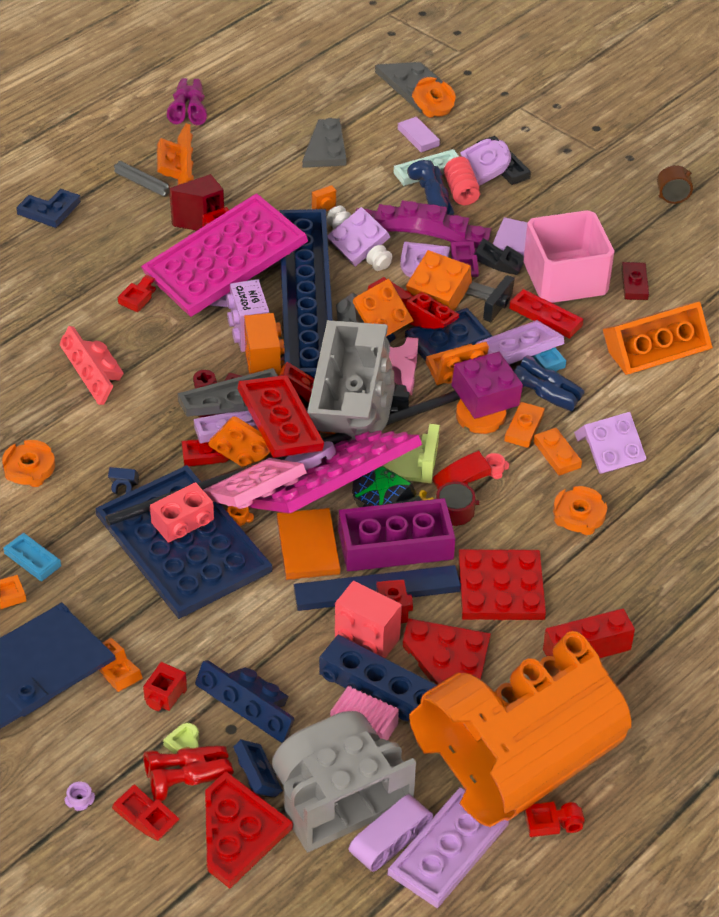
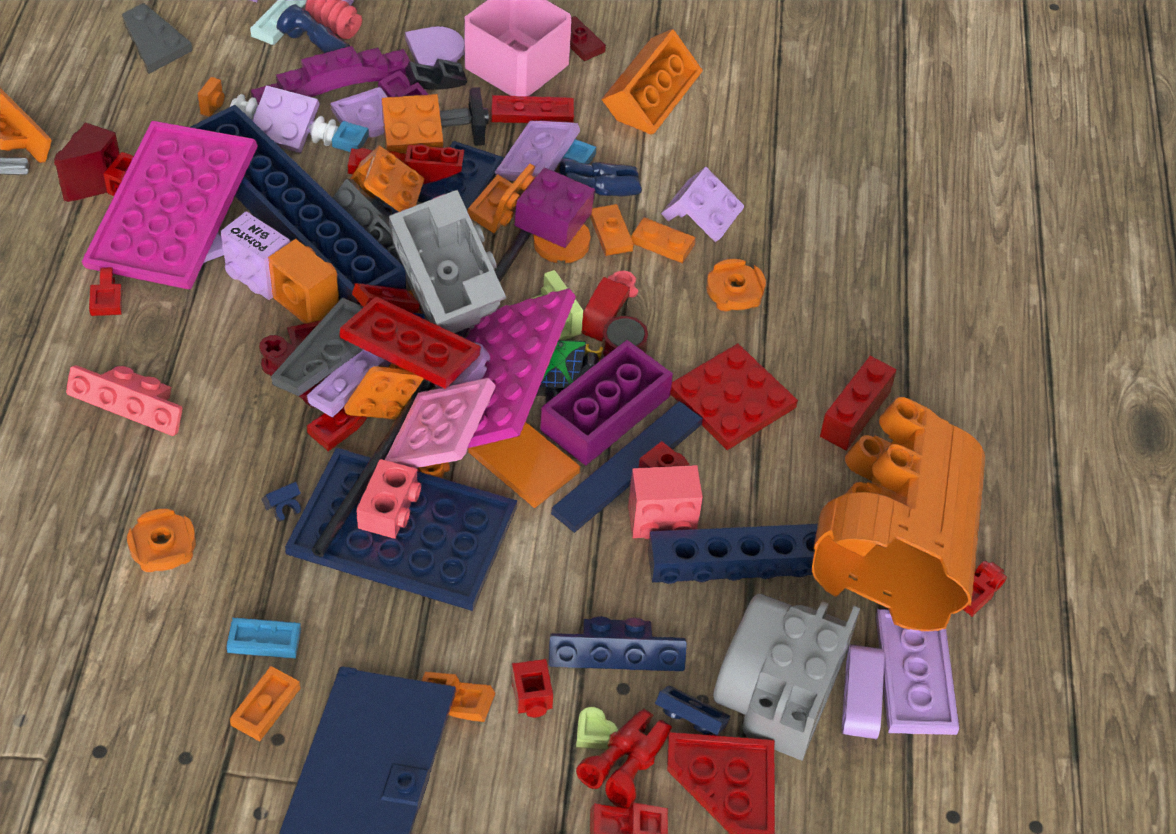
camera: 40 degrees left, 5 degrees up
bright pink brick [330,686,399,740] -> none
red plate [402,618,491,685] -> none
none -> dark azure plate [332,121,369,152]

